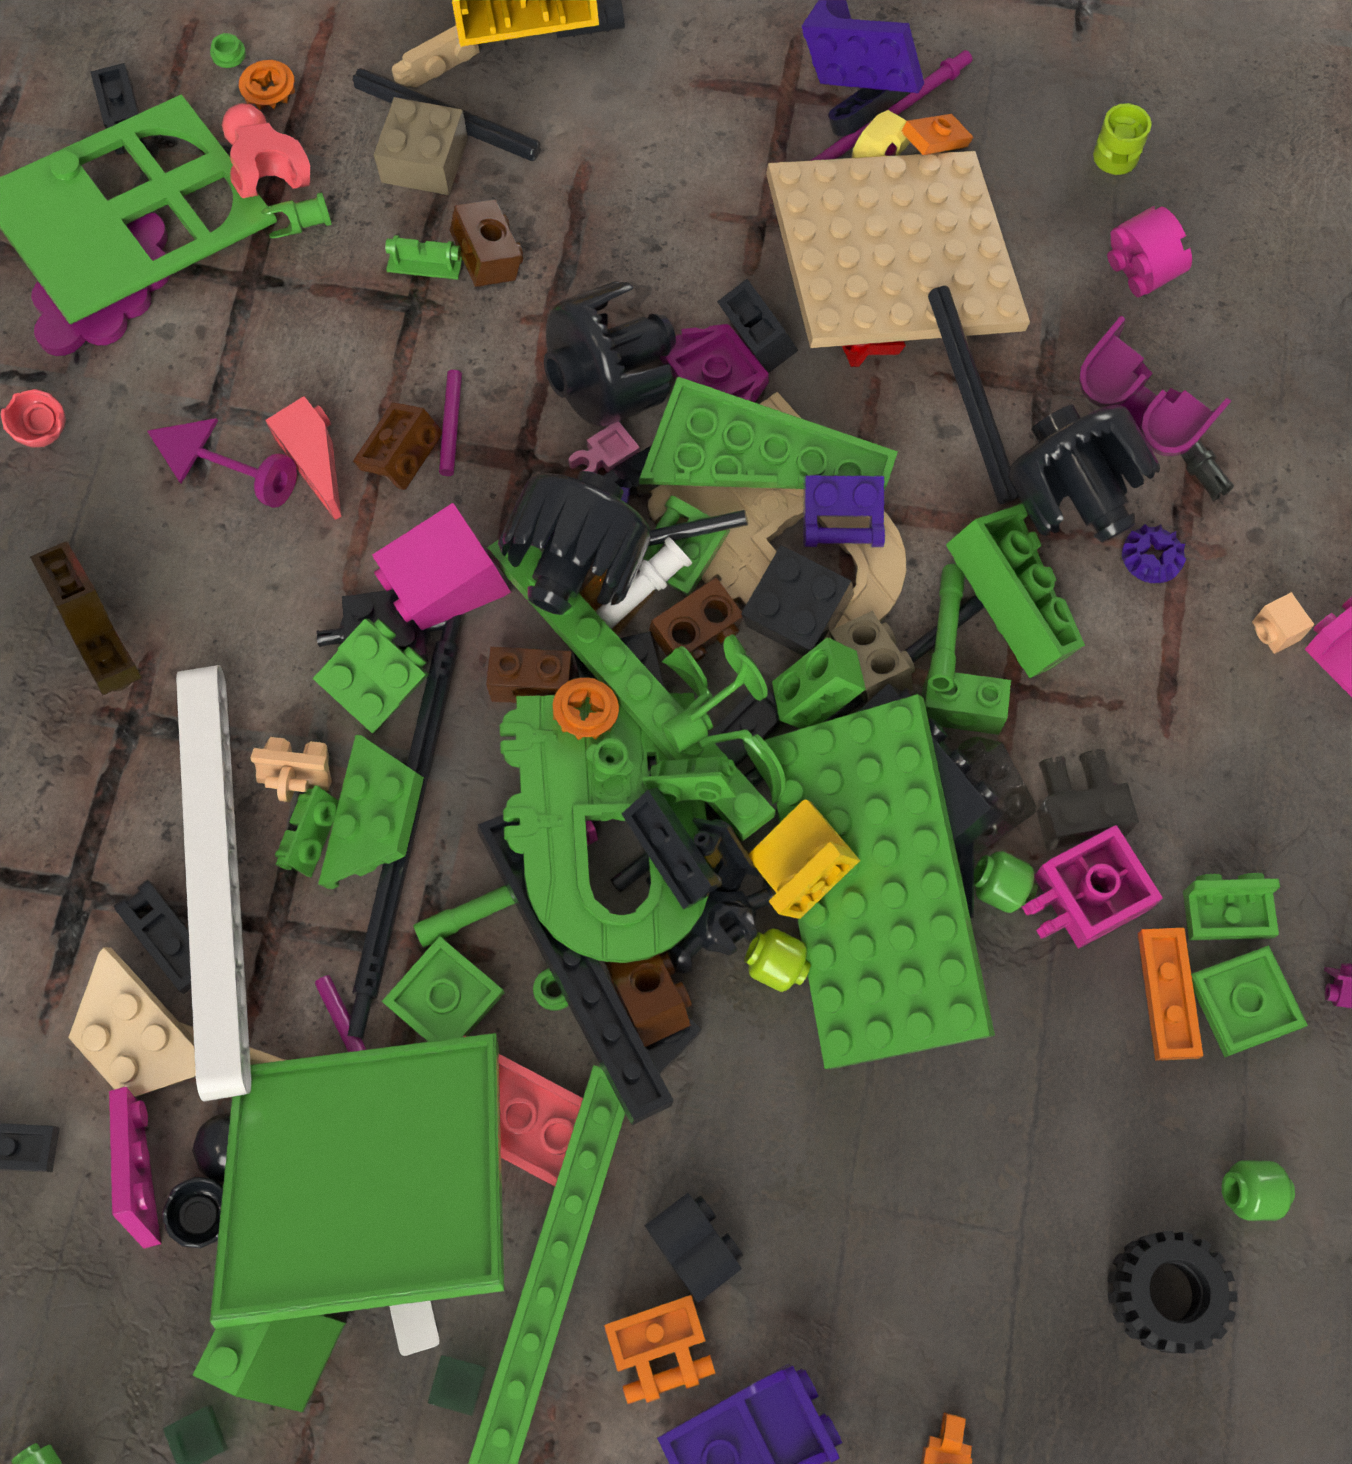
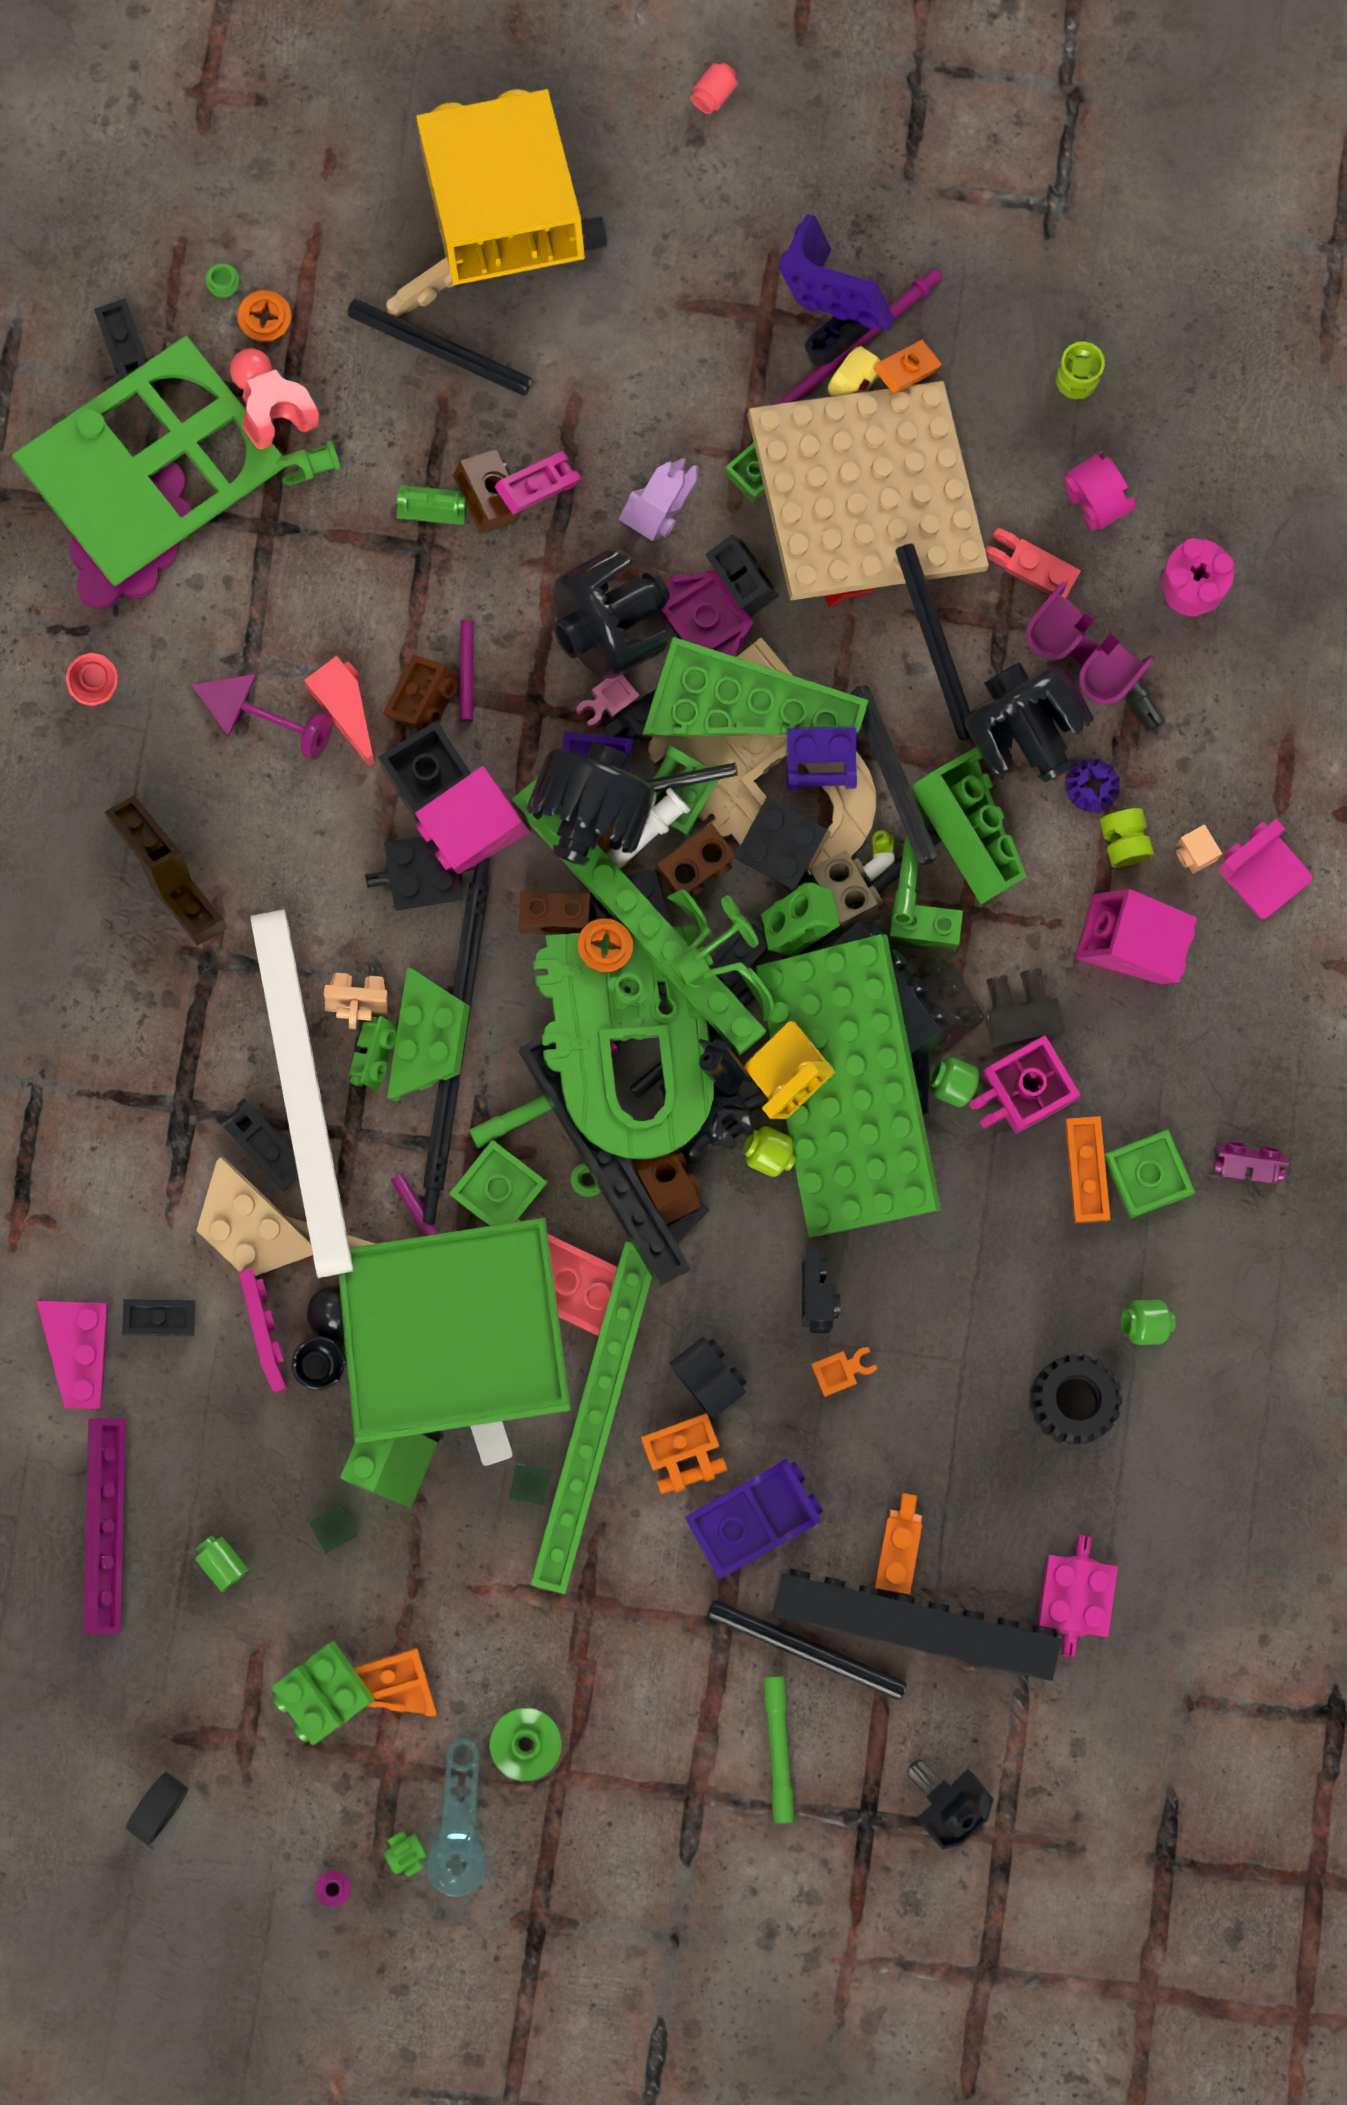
camera: 10 degrees left, 10 degrees up
bright green plate [312,619,429,734] -> none
dark tan brick [374,97,468,195] -> none
black hinge [621,787,722,910] -> none
bright green hinge [642,756,737,804] -> none
bright green bracket [1183,873,1280,940] -> none
none -> black brick [378,721,471,823]
none -> dark pink plate [494,451,582,515]
none -> lavender piece [619,458,698,541]
none -> bright green piece [725,442,765,504]
none -> black plate [802,1249,841,1333]
none -> orange plate [810,1347,877,1398]
none -> black axle [851,685,938,865]
none -> arm [863,830,895,882]
none -> coral hinge [985,528,1081,598]
none -> dark pink slope [1075,889,1197,984]
none -> lime wheel [1099,808,1155,868]
none -> dark pink brick [1160,538,1234,616]

